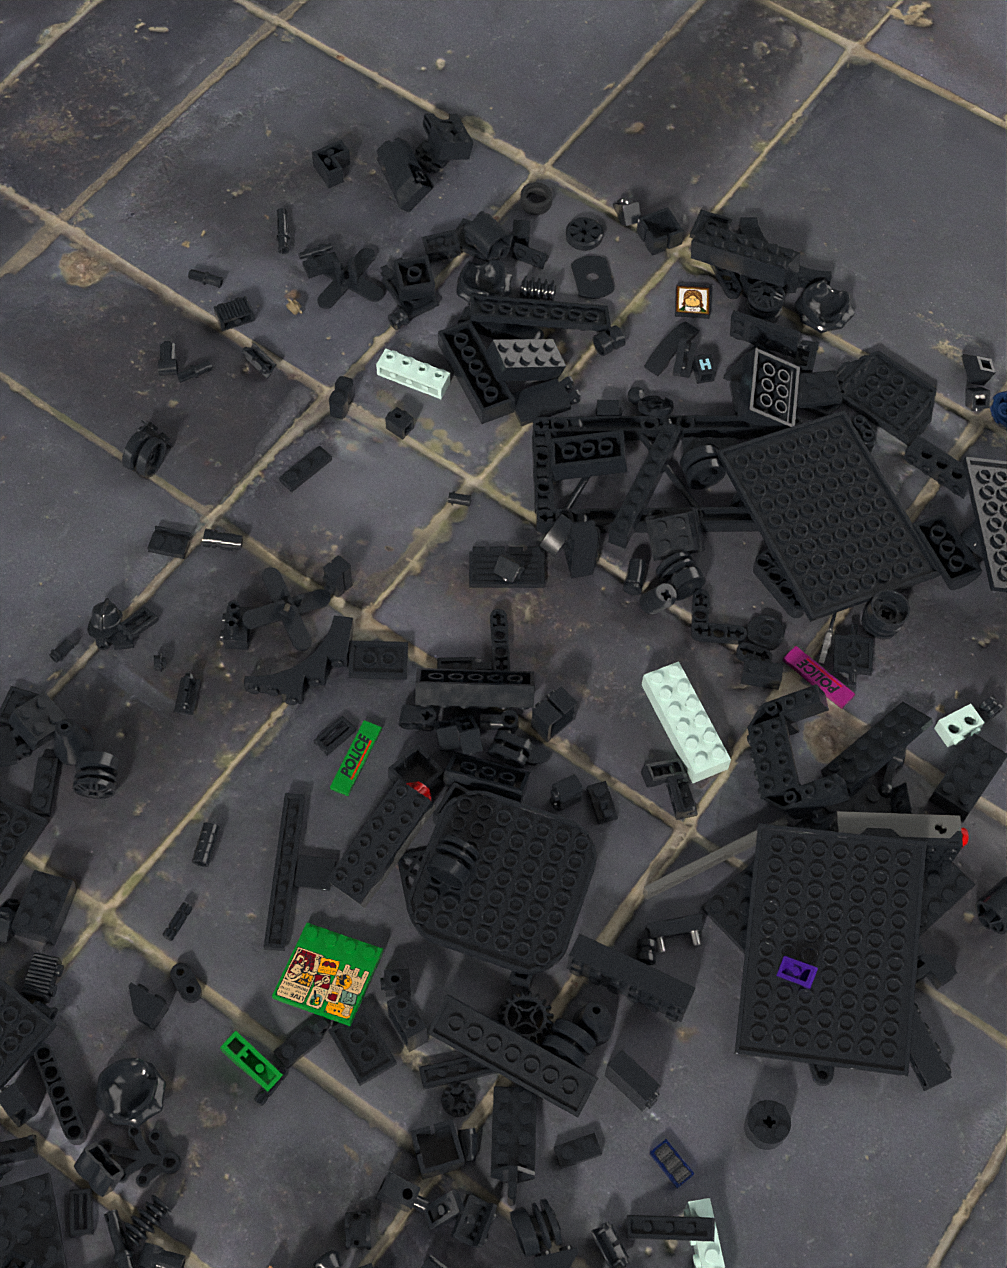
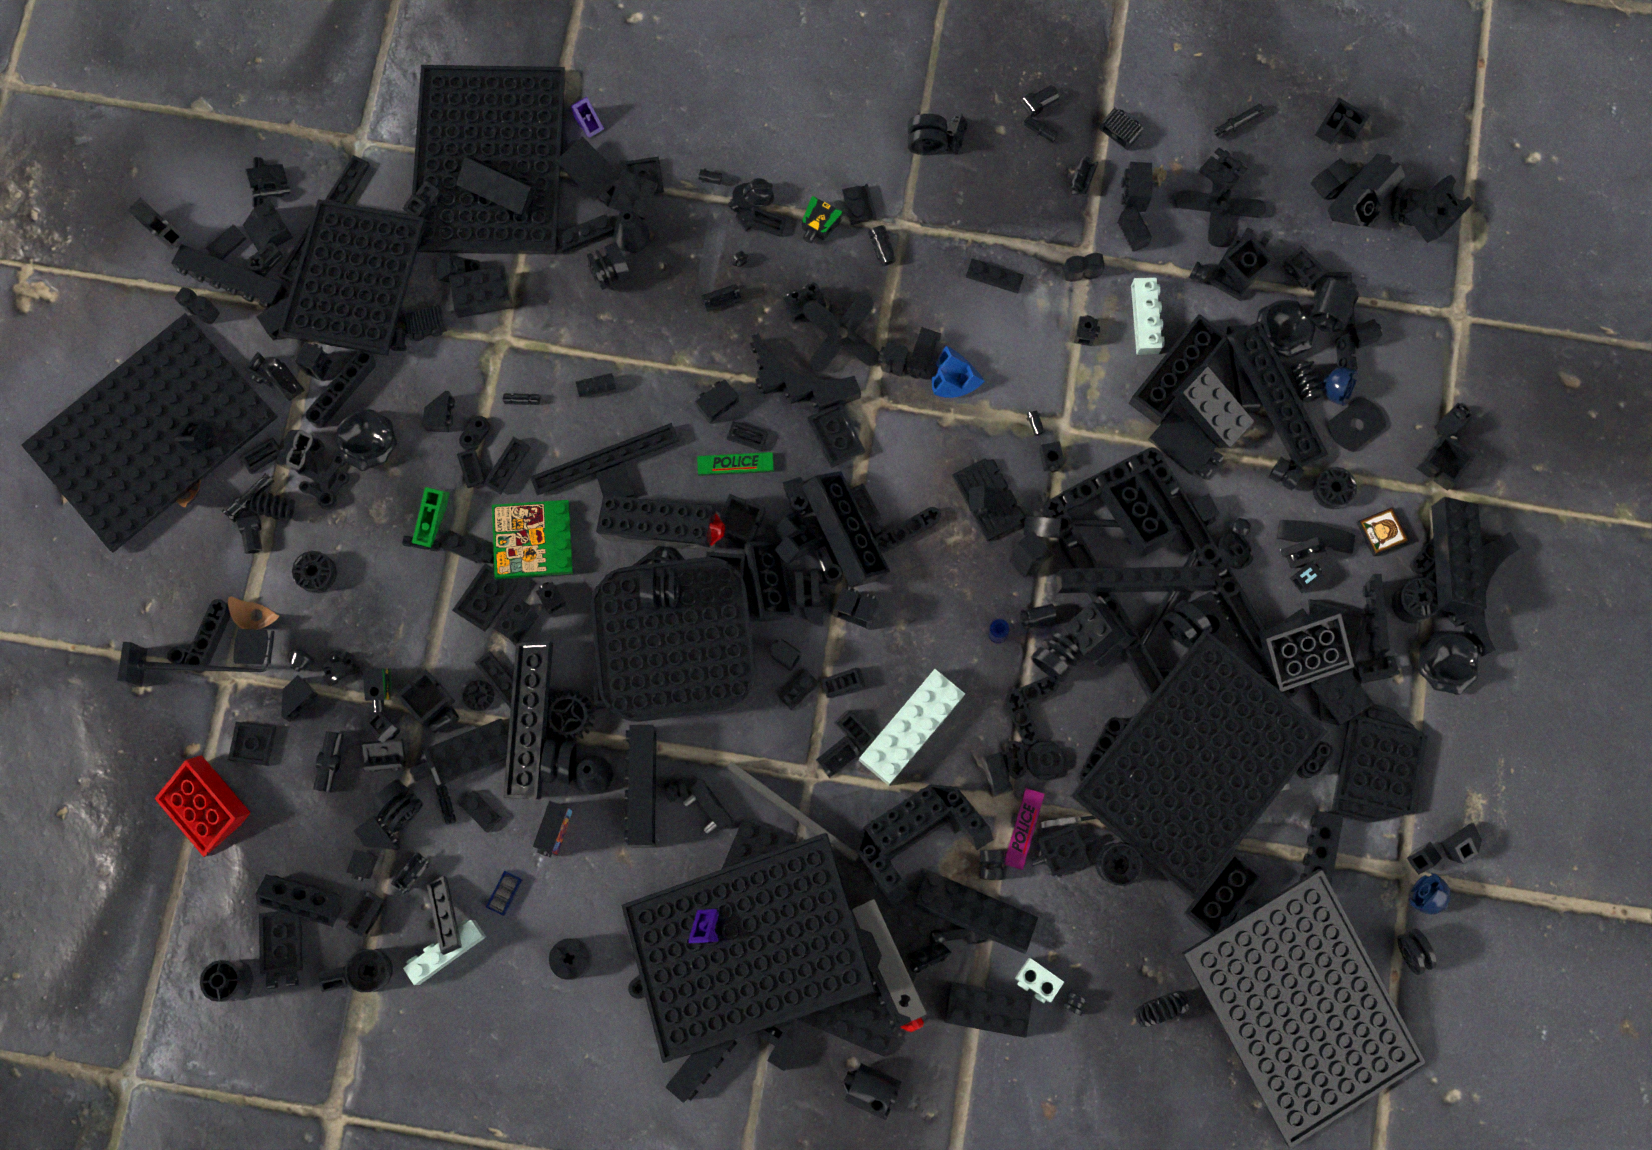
camera: 65 degrees right, 15 degrees up
black axle [188,269,223,288] -> none
black tyre [520,182,552,215] -> none
black wheel [565,217,603,251] -> none
black piece [640,583,677,615] -> none
black tile [689,209,733,239] -> none
none -> black wheel [292,550,337,593]
none -> black axle [436,786,456,825]
none -> black tile [457,448,485,489]
none -> black plate [484,436,531,495]
none -> black brick [695,379,739,424]
none -> torso [802,196,843,243]
none -> black slope [821,667,865,698]
none -> black window [907,327,941,379]
none -> blue brick [932,346,985,398]
none -> black wheel [979,850,1005,880]
none -> clear blue piece [989,619,1009,644]
none -> black brick [1039,441,1065,473]
none -> black brick [1117,206,1152,252]
none -> black brick [1121,162,1152,212]
none -> black brick [1310,158,1355,200]
none -> black wheel [1312,467,1357,510]
none -> dark blue cylinder [1323,367,1358,406]

